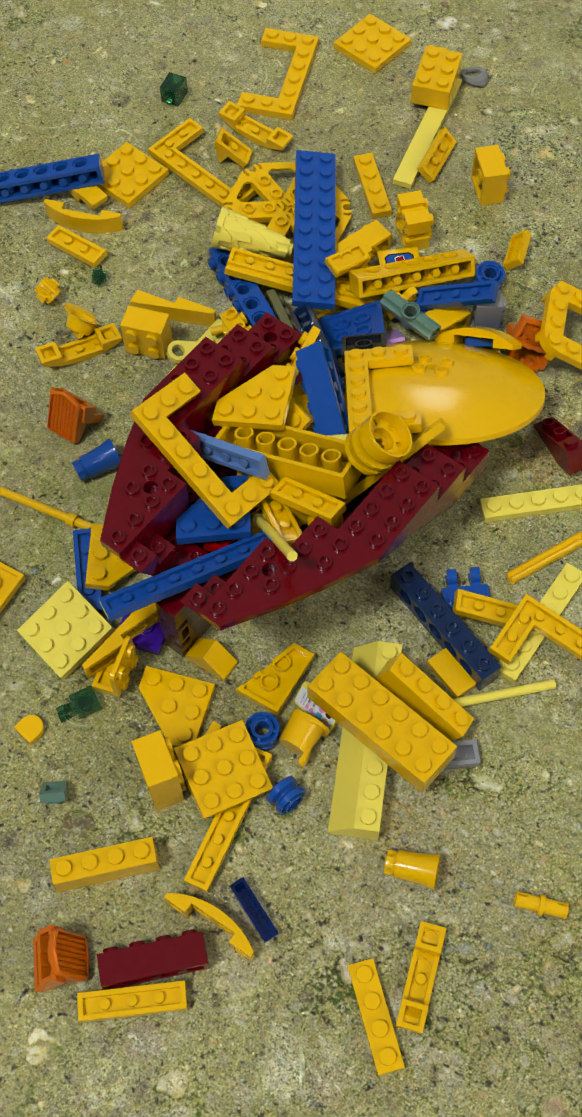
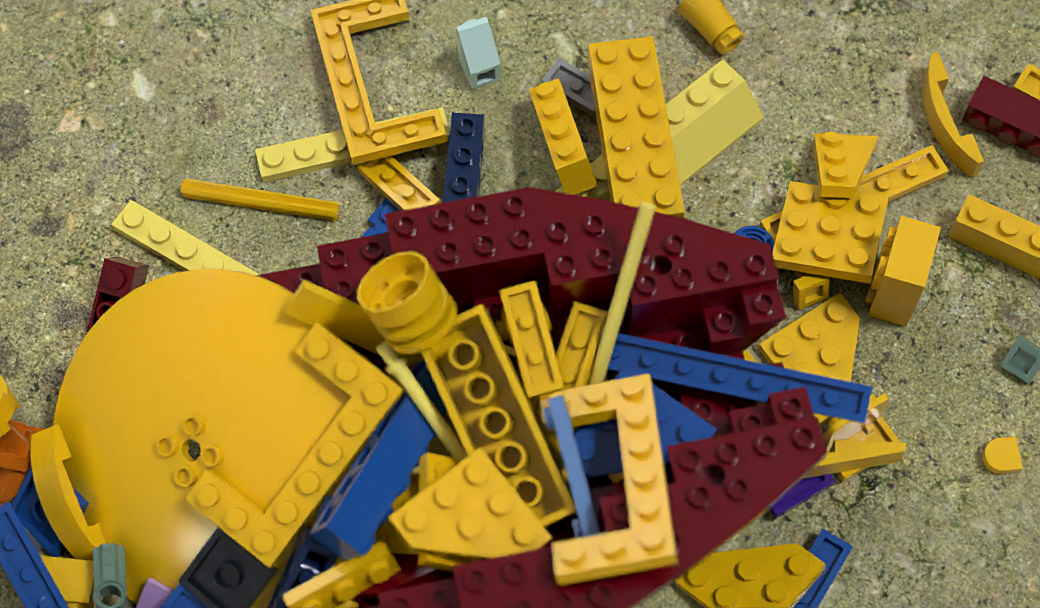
camera: 140 degrees left, 5 degrees up
light yellow plate [17,581,115,680] -> none
clear green plate [56,685,102,723] -> none
clear blue piece [229,877,279,943] -> none
blue wheel [266,776,306,815] -> none
yellow hat [279,709,330,767] -> none
yellow tile [427,648,477,698] -> none
light yellow bar [453,679,556,707] -> none
none -> light aqua slope [456,17,501,90]
none -> yellow wing [813,132,879,198]

